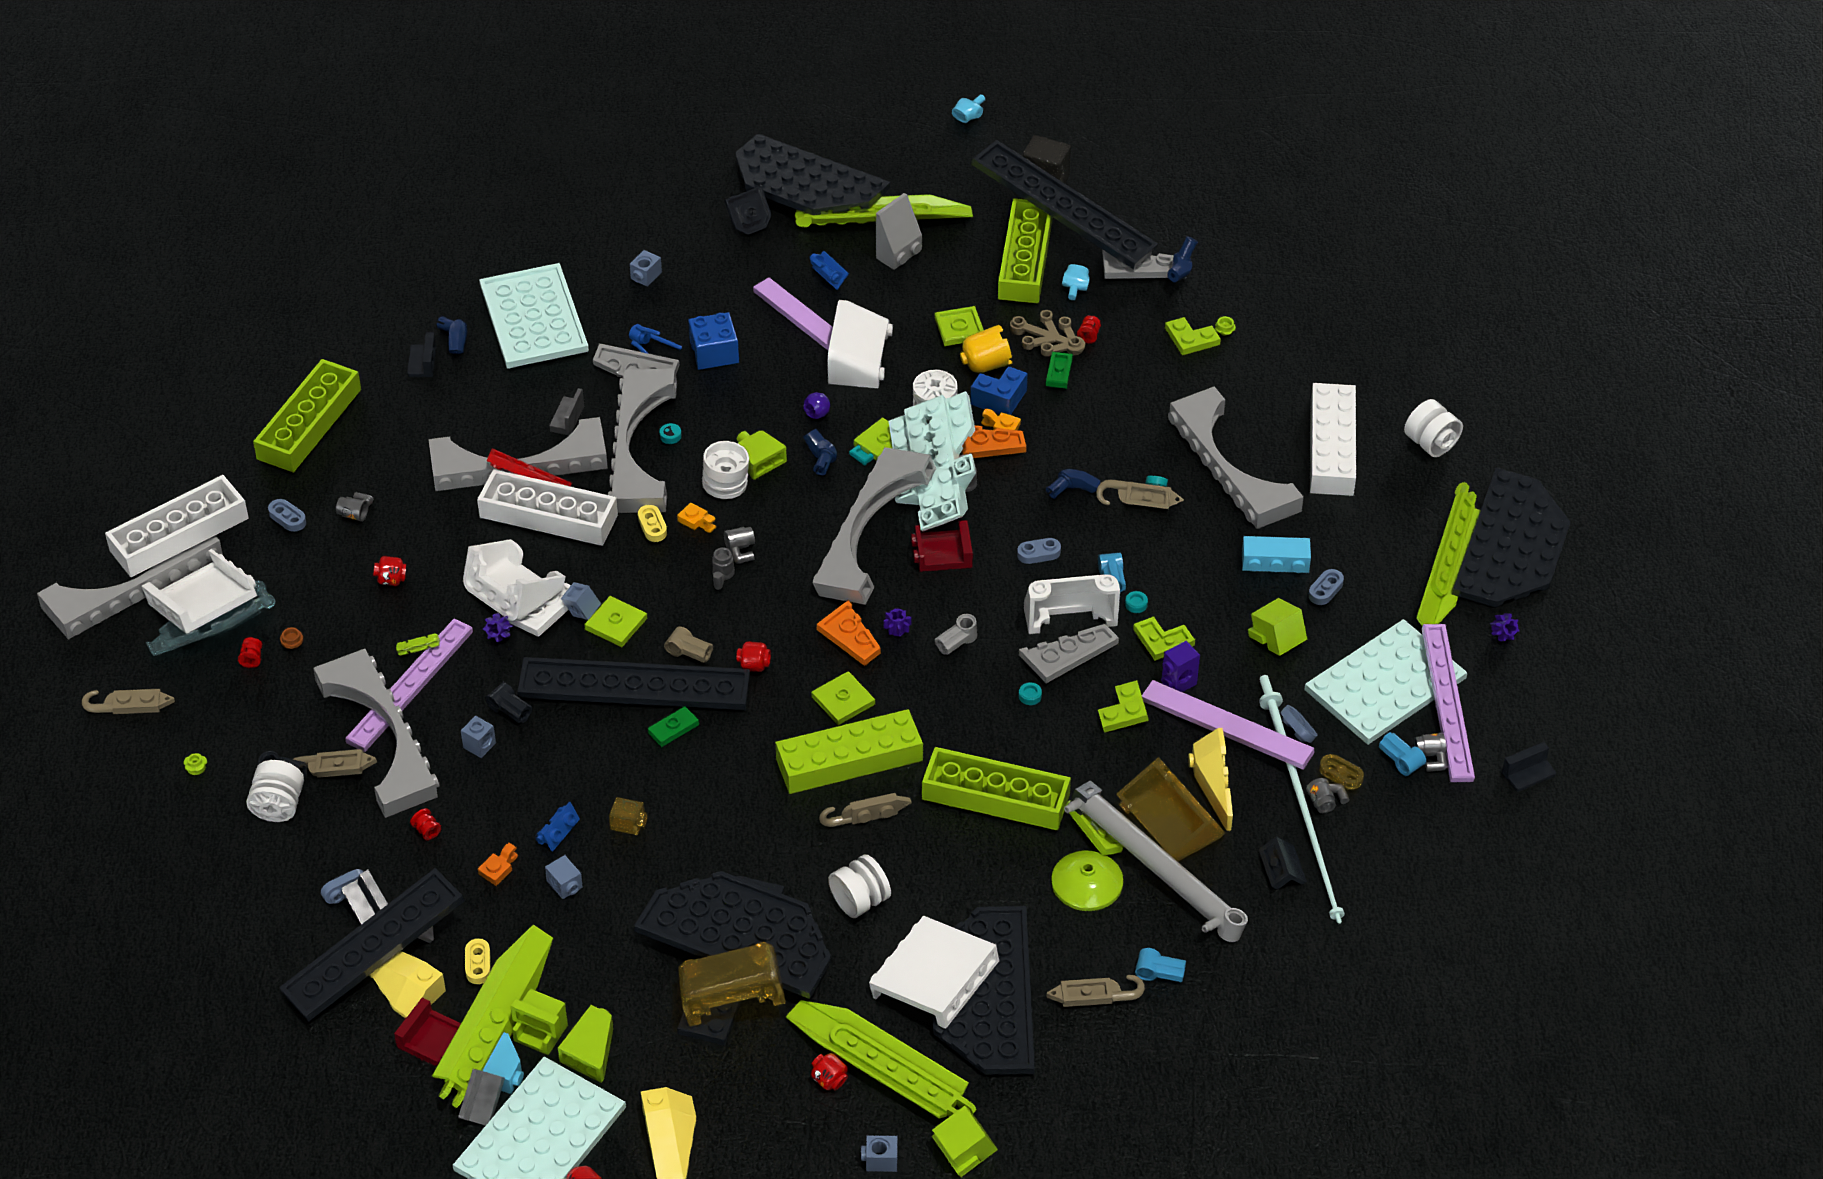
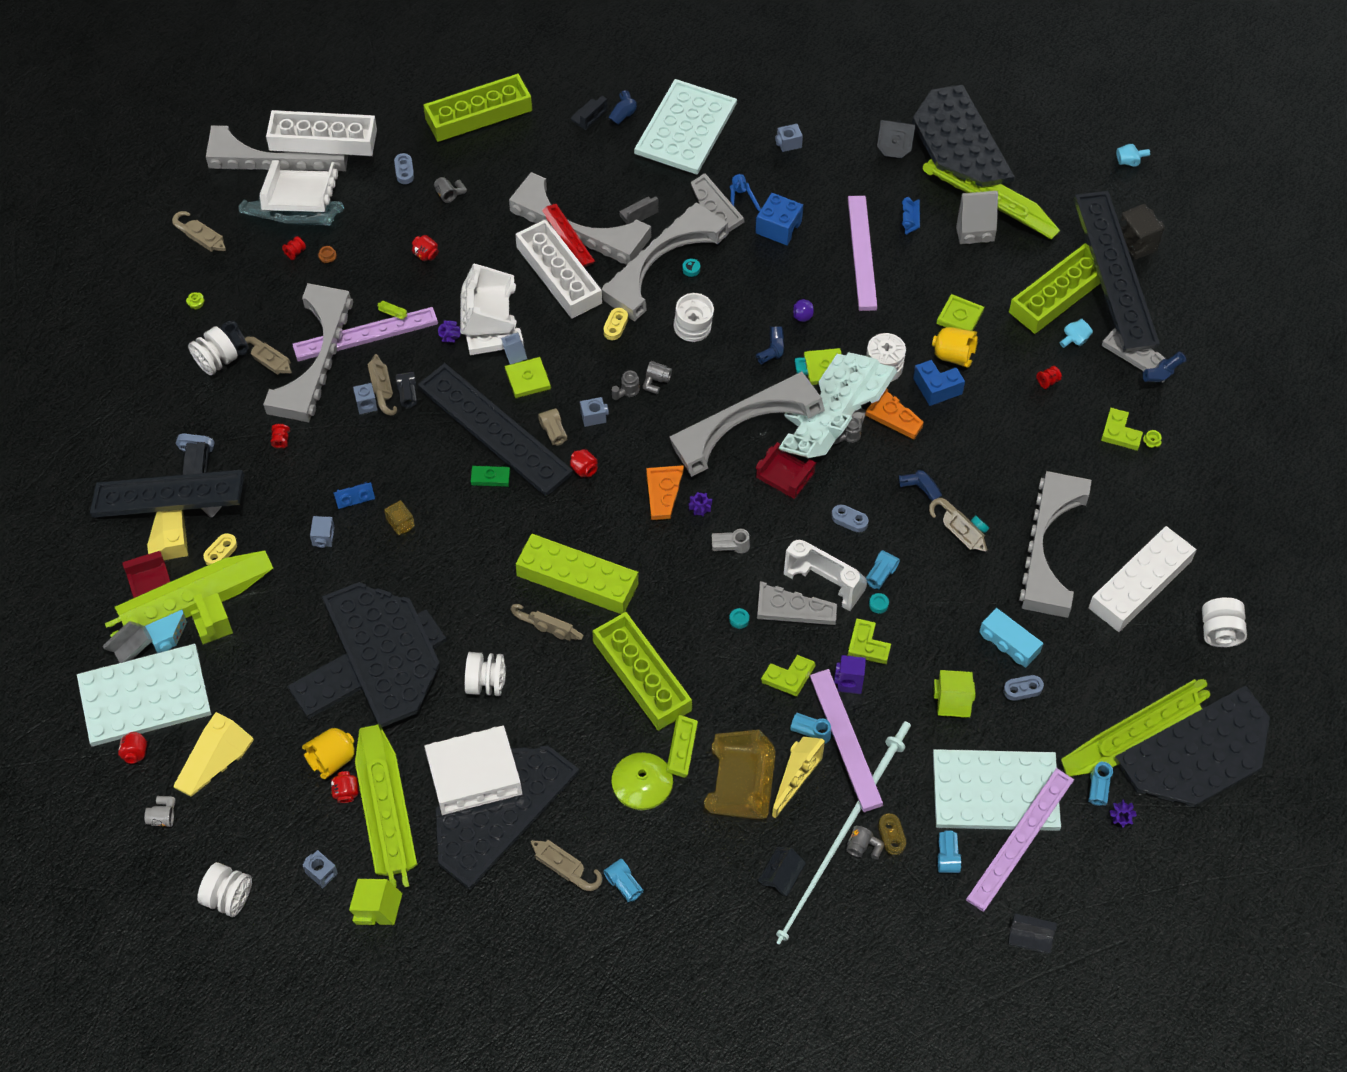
camera: 40 degrees right, 10 degrees up
orange plate [478,843,518,886] -> none
lime slope [558,1005,613,1083] -> none
light orange plate [677,503,716,533] -> none
clear yellow windscreen [678,942,786,1026] -> none
lime torso [737,431,787,480] -> none
lime plate [811,671,875,725] -> none
white windscreen [828,300,893,388] -> none
light orange plate [981,409,1021,431] -> none
dark tan plant [1010,310,1085,356] -> none
green plate [1046,352,1073,389] -> none
light grey piece [1064,781,1248,942] -> none
sand blue plate [1281,705,1317,743] -> none
flat silver piece [1414,732,1447,772] -> none
none -> yellow cylinder [302,728,354,779]
none -> dark tan plate [368,354,397,415]
none -> sand blue brick [580,397,609,427]
none -> dark azure piece [791,713,831,743]
none -> dark azure piece [1088,762,1113,806]

